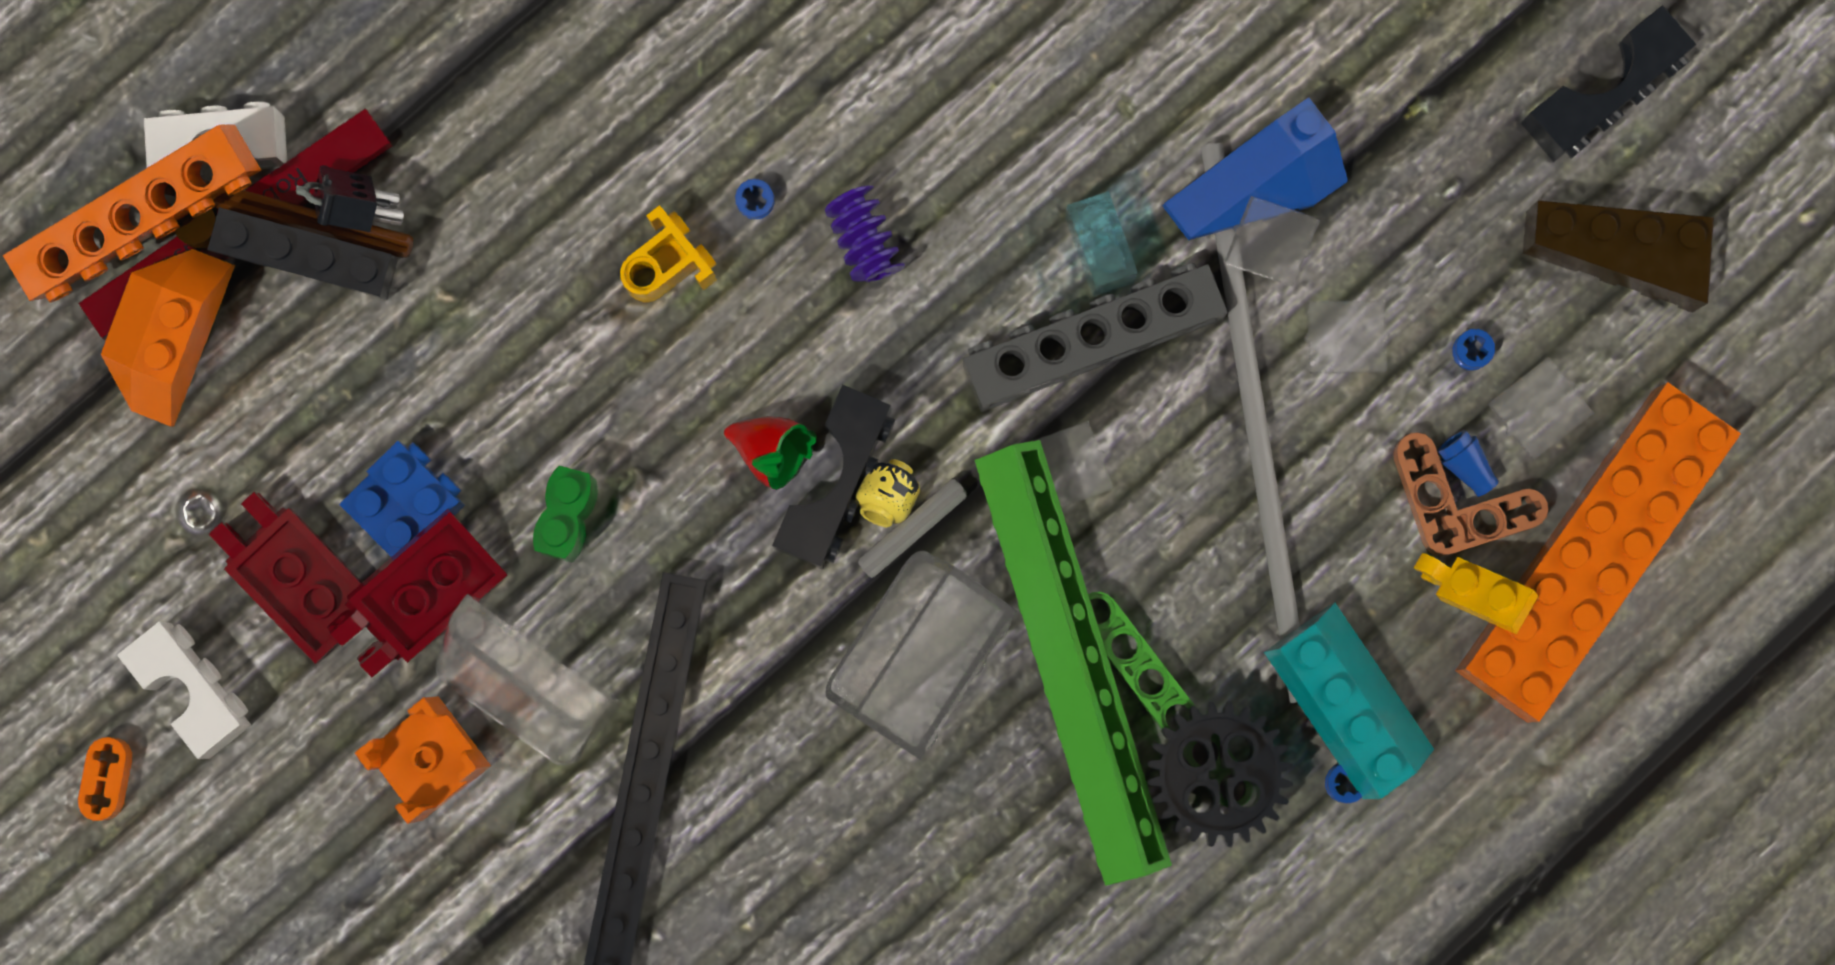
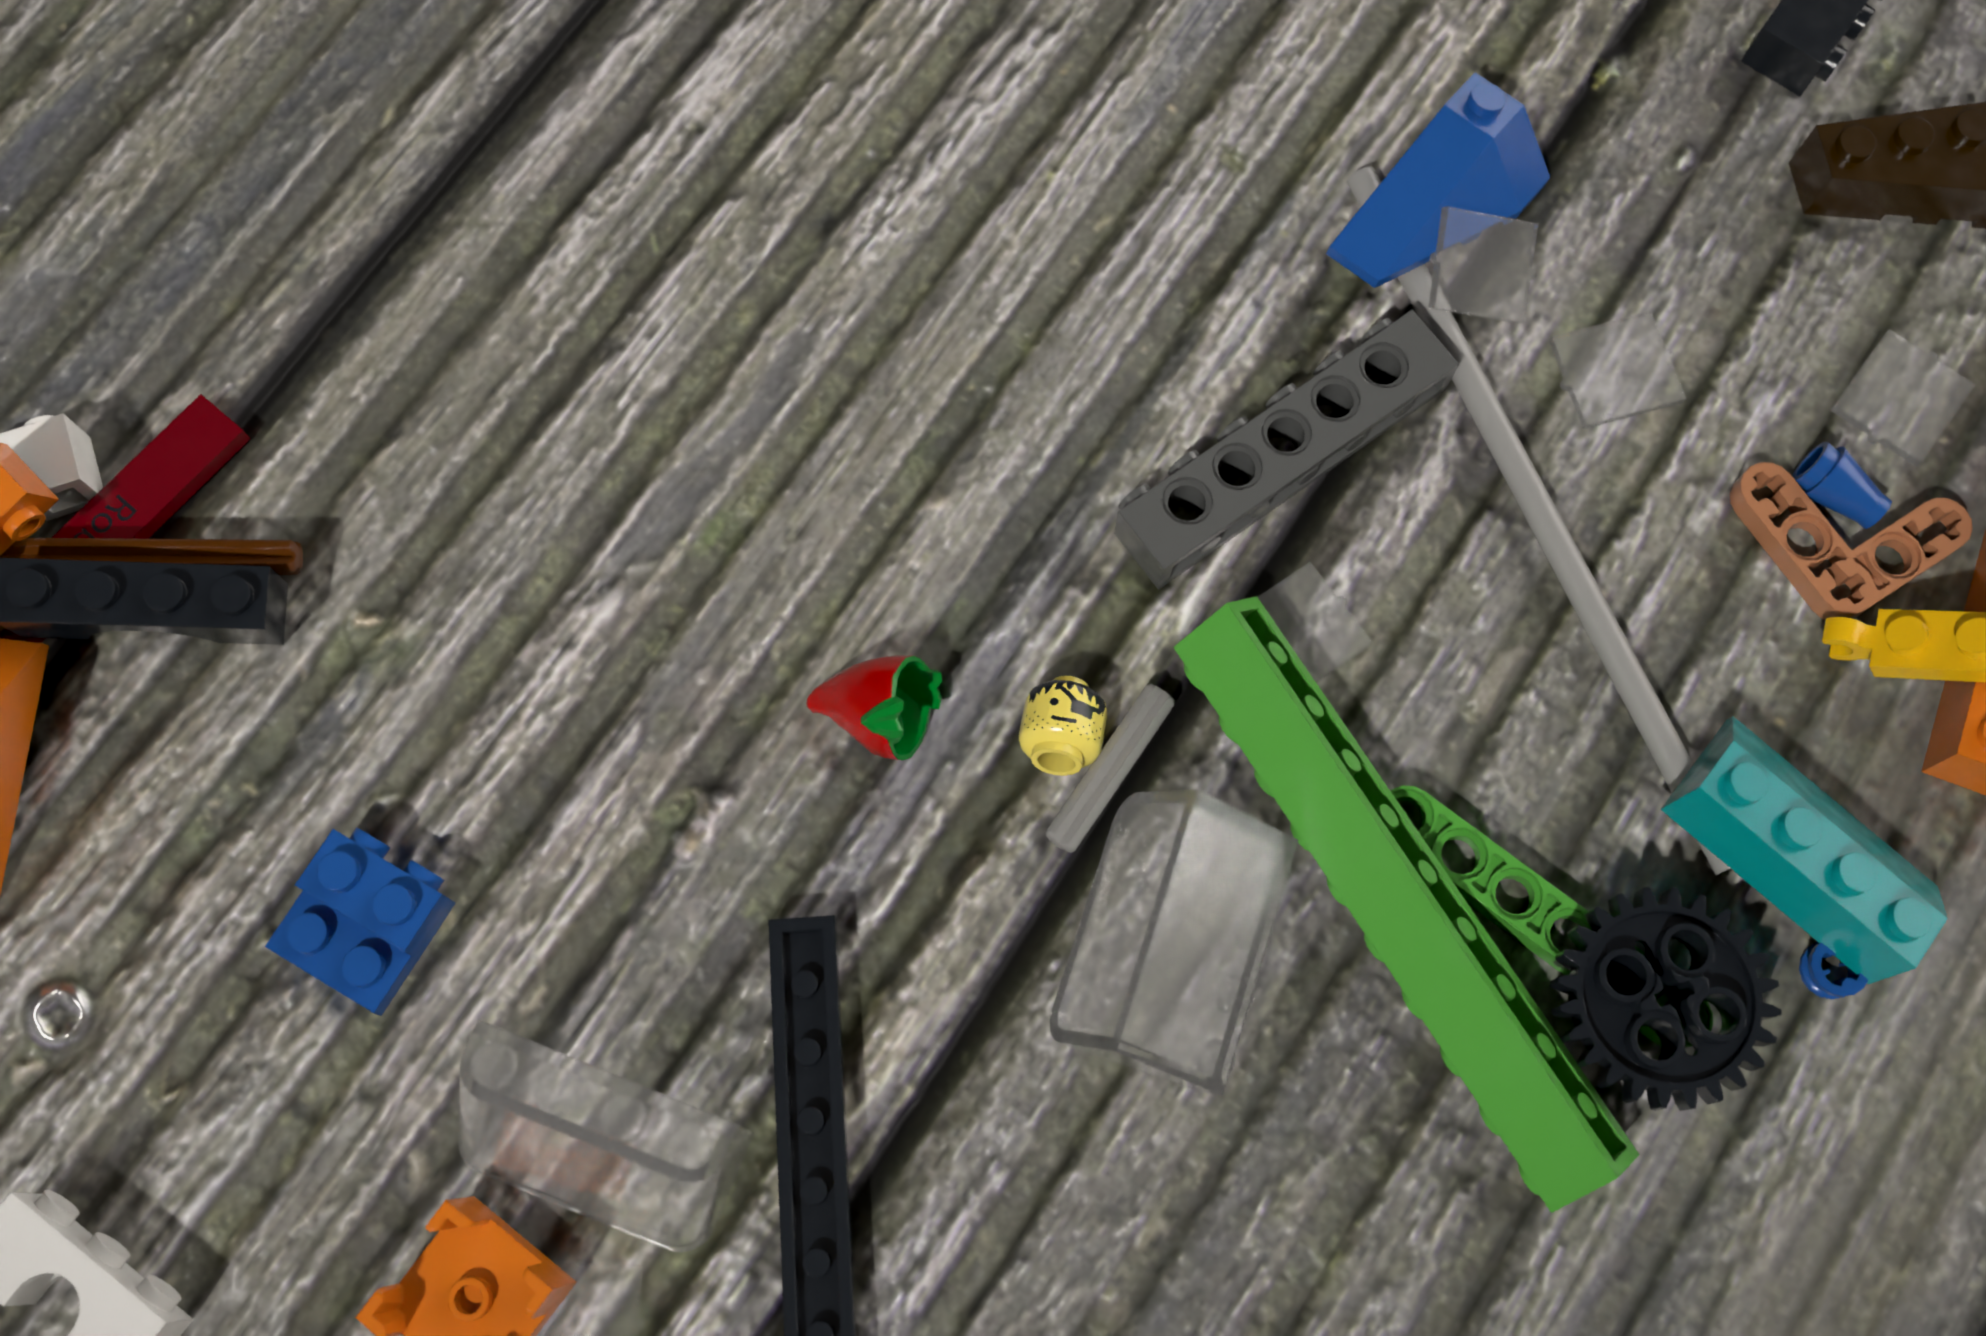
camera: 20 degrees left, 10 degrees down
dark red tile [208,492,362,664] -> none
black piece [296,165,404,233] -> none
dark red tile [327,509,508,678] -> none
green brick [533,465,598,563] -> none
yellow pin [620,205,717,302] -> none
blue bush [735,179,775,220] -> none
black arch [772,384,896,570] -> none
dark purple piece [824,185,905,283] -> none
clear light blue brick [1065,191,1138,296] -> none
blue bush [1452,329,1495,371] -> none

